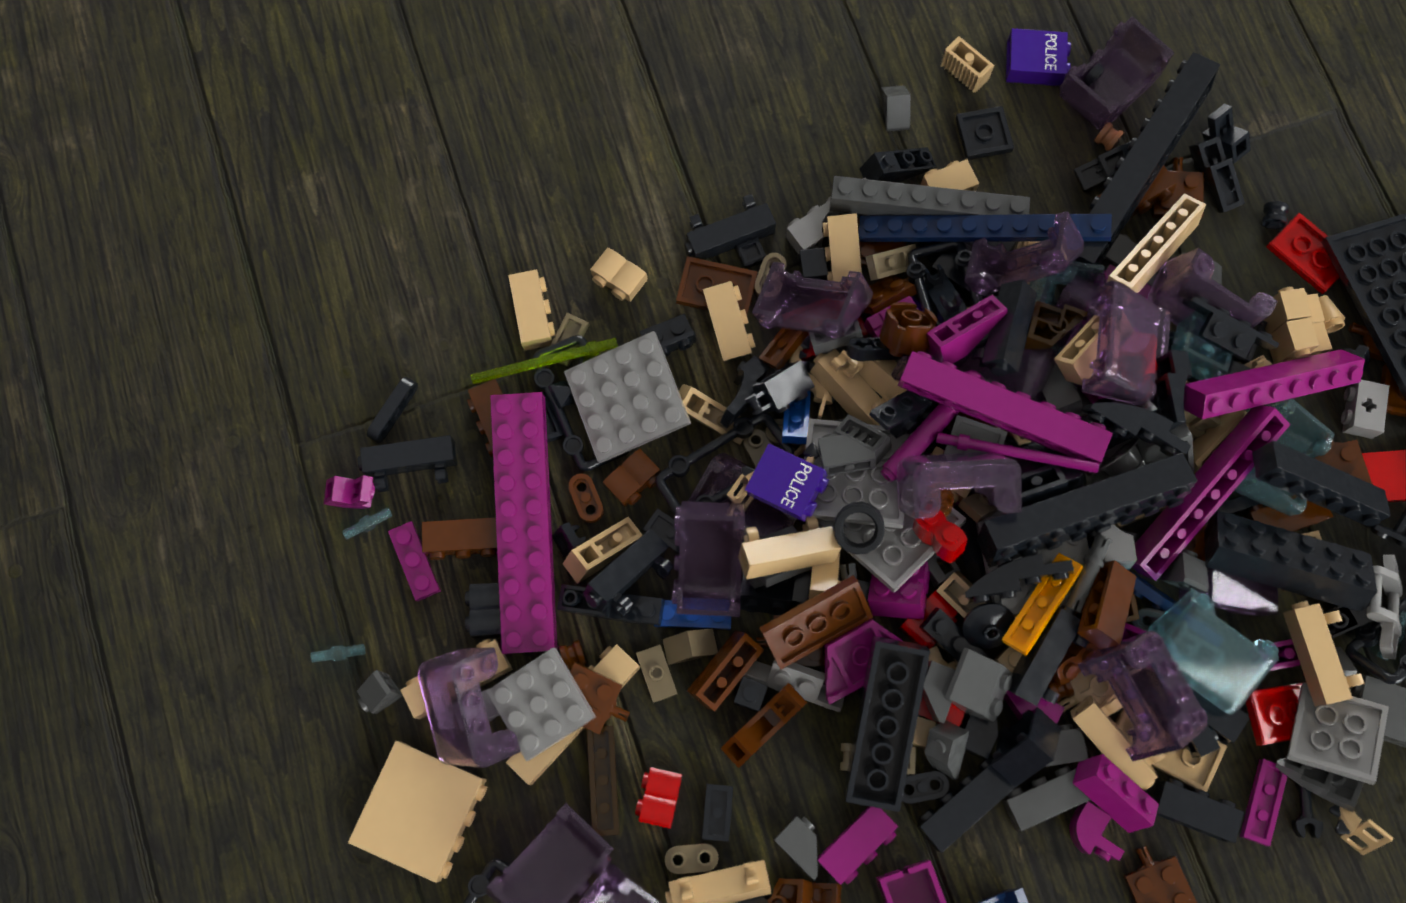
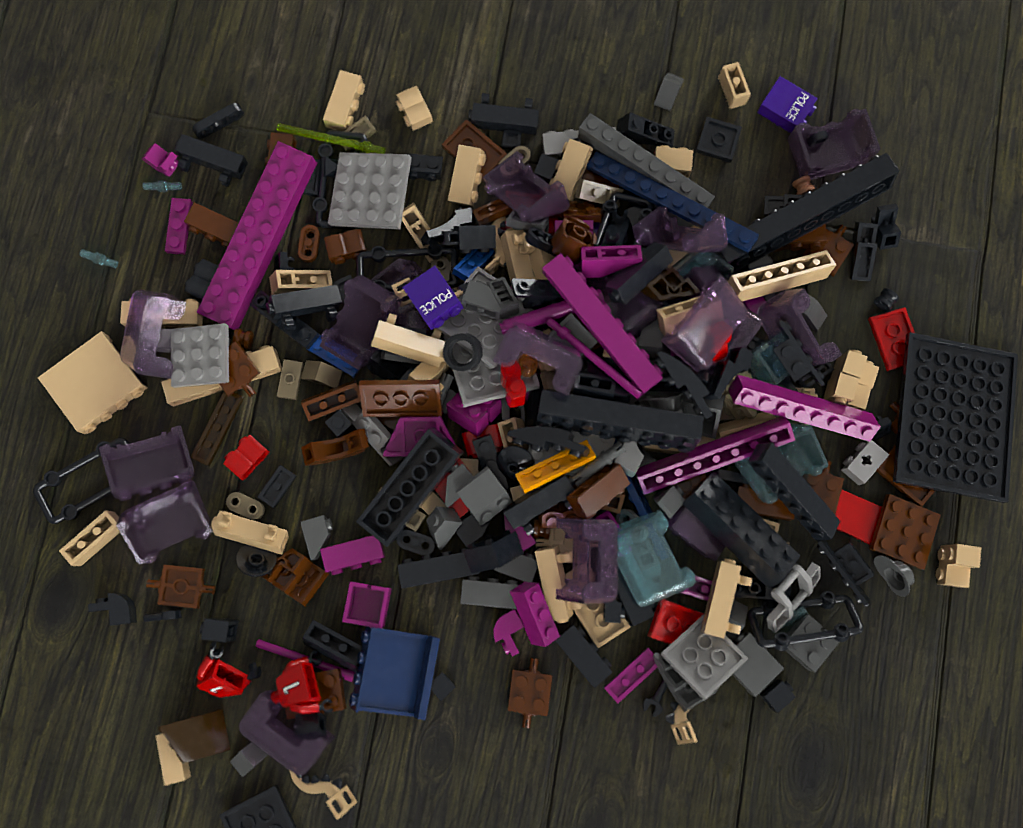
camera: 25 degrees right, 5 degrees up
dark grey slope [357,670,403,714] -> none
tan cone [1319,295,1345,333] -> none

